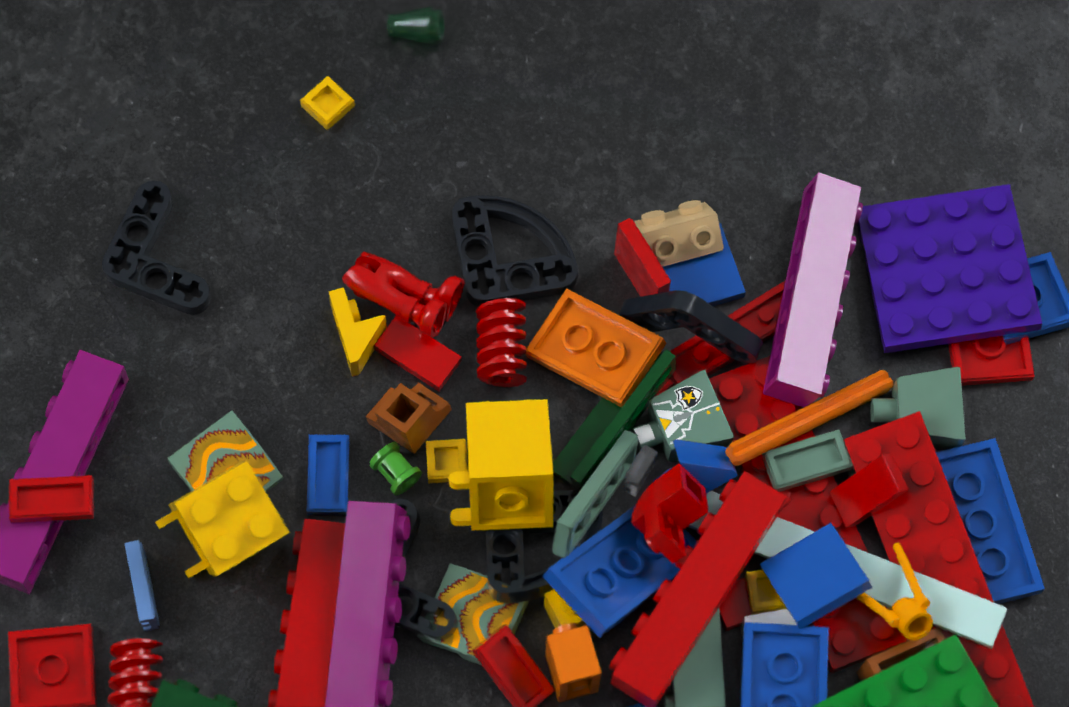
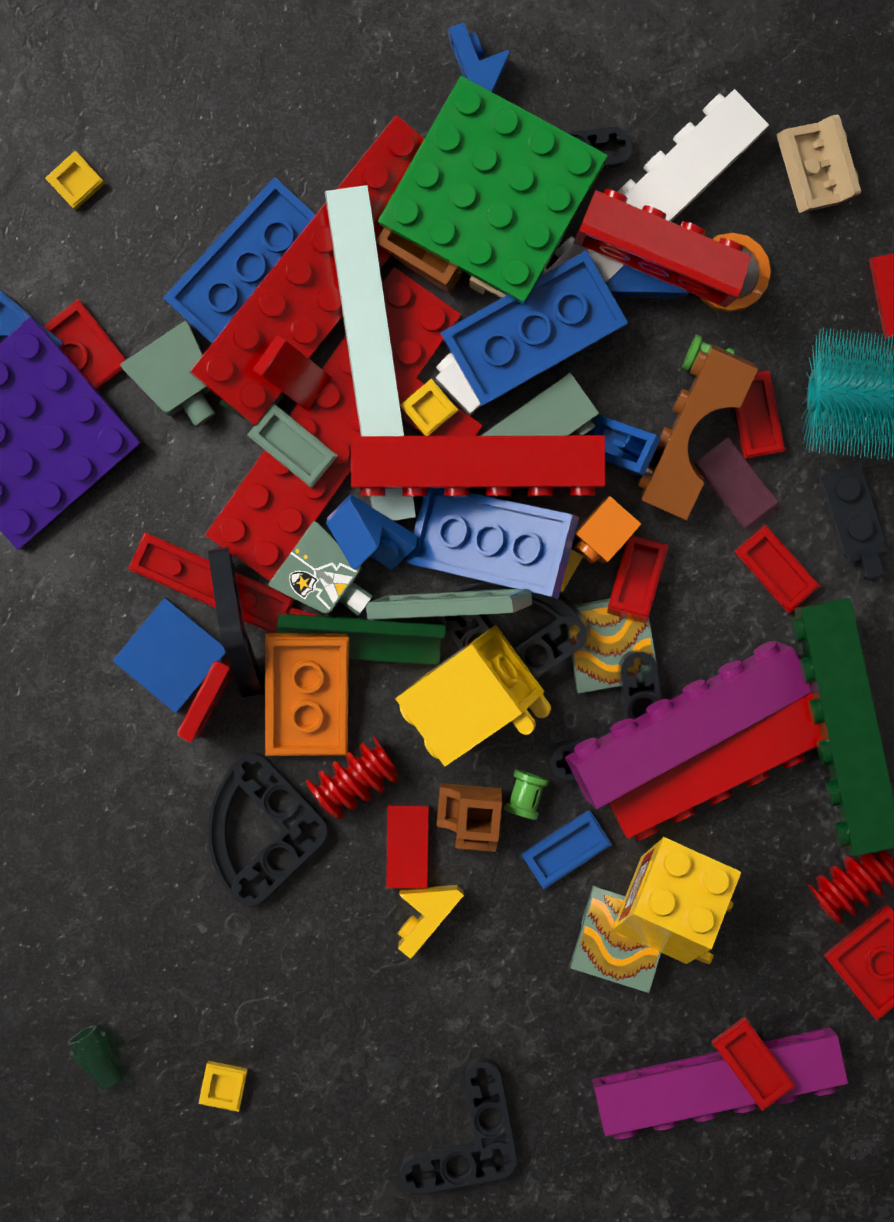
camera: 125 degrees left, 20 degrees up
medium blue tile [125,540,160,632] -> none
red piece [342,251,465,337] -> none
yellow tile [426,439,468,483] -> none
clear tile [623,445,658,497] -> none
red brick [631,463,709,564] -> none
tan bracket [634,200,724,267] -> none
orange axle [725,370,893,466] -> none
blue tile [760,523,873,629] -> none
brick [763,172,863,407] -> none
light orange plant [856,542,933,641] -> none

